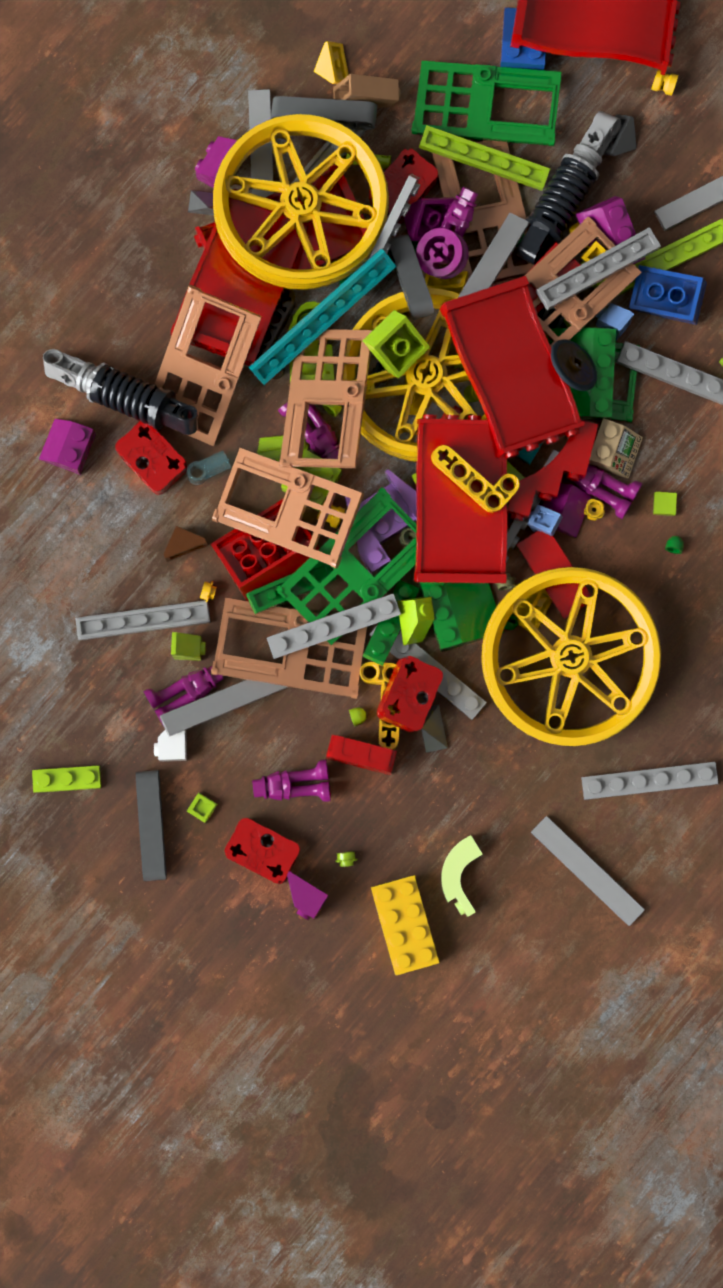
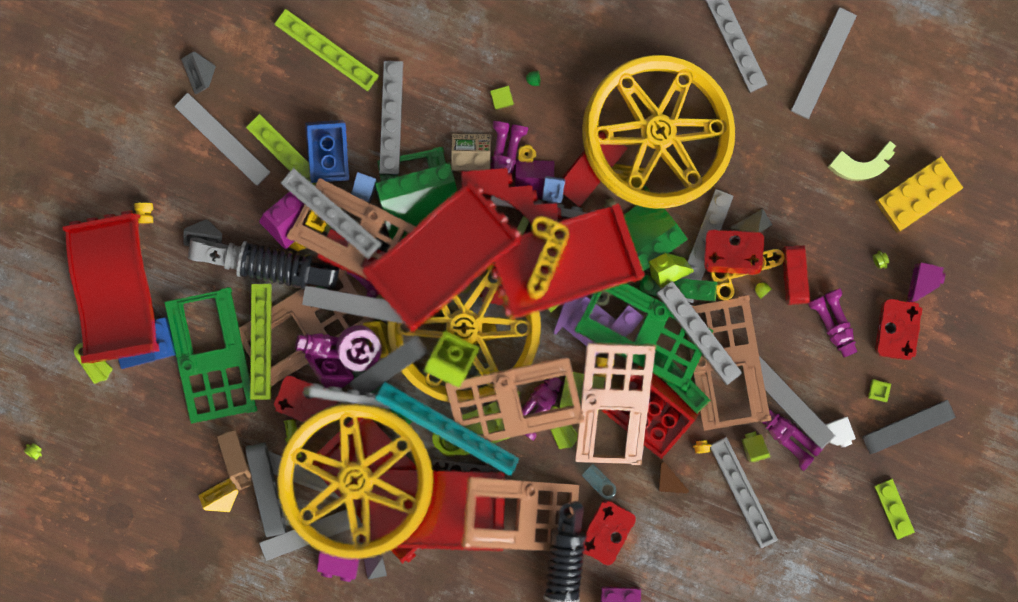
camera: 115 degrees left, 5 degrees up
dark brown wheel [551,339,597,391] -> none

